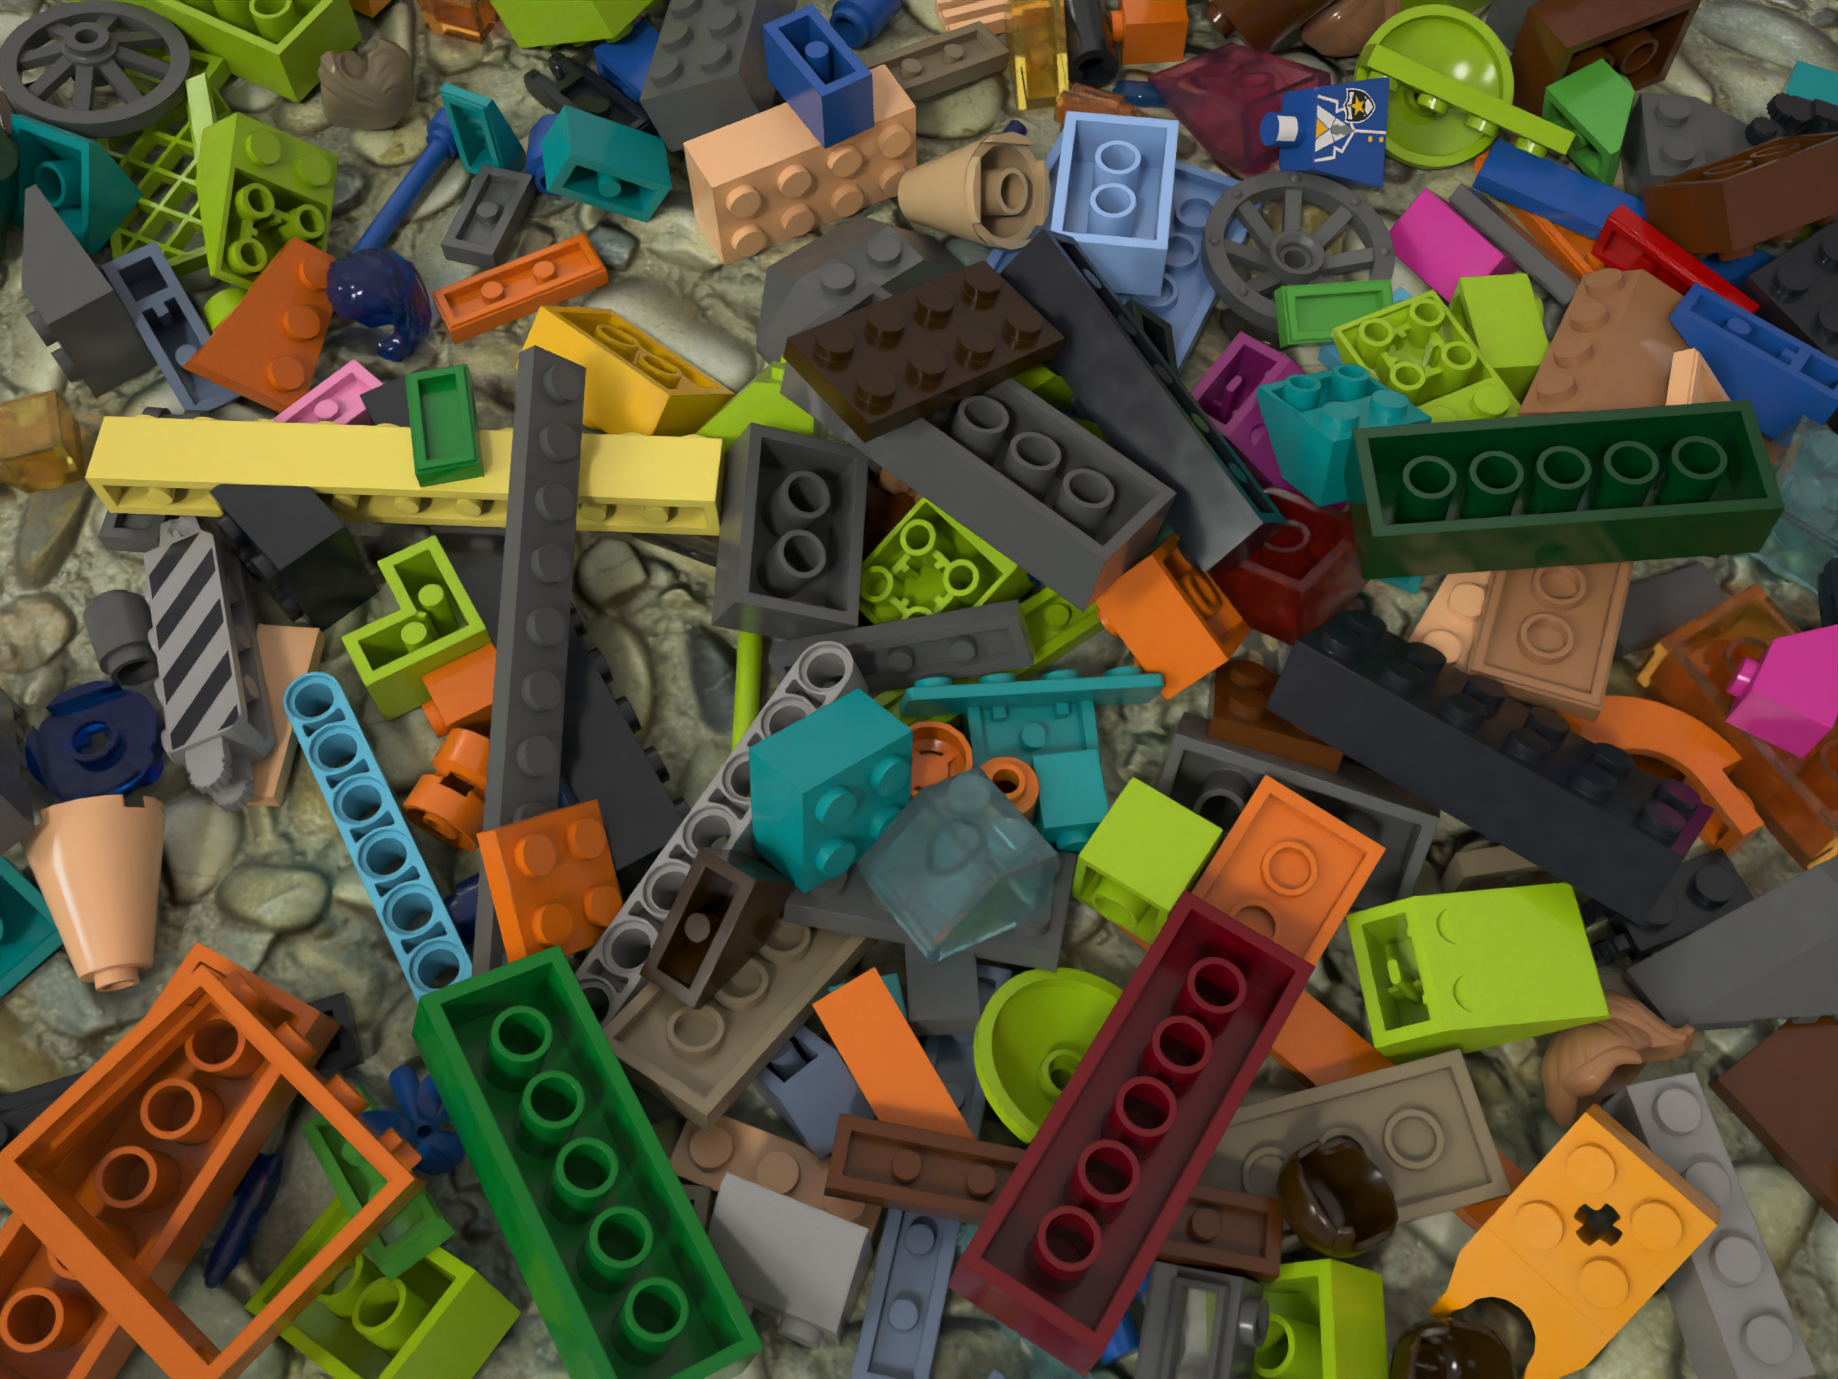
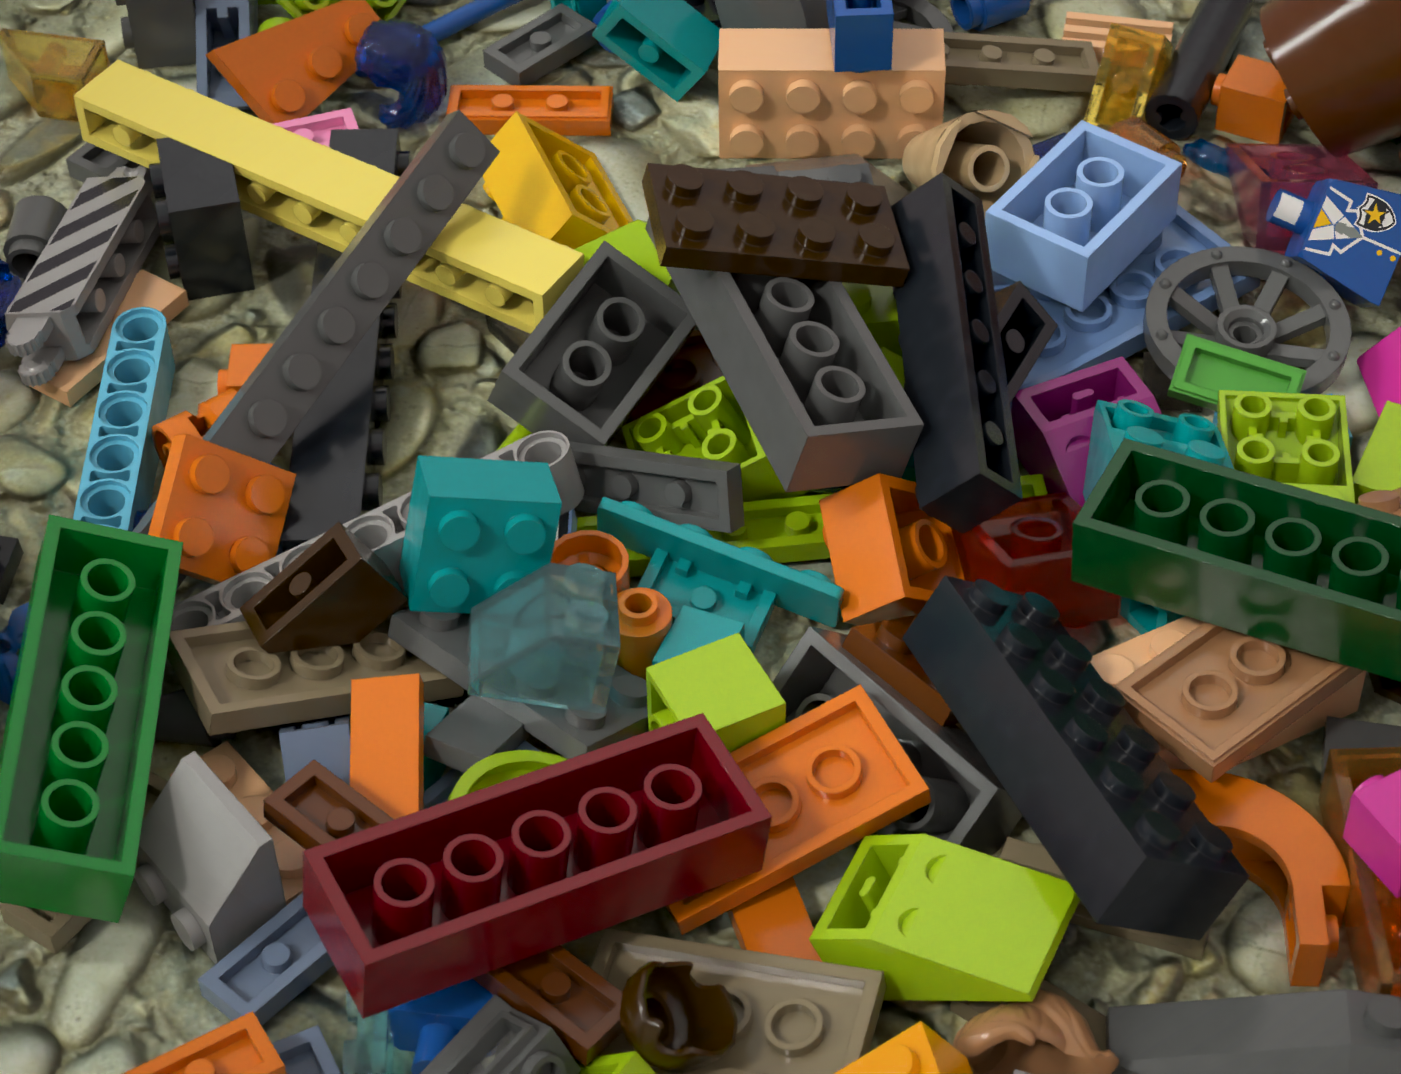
camera: 30 degrees right, 15 degrees down
lime brick [341,535,492,722] -> none
green tile [405,364,484,487] -> none
black hinge [1579,848,1754,968] -> none

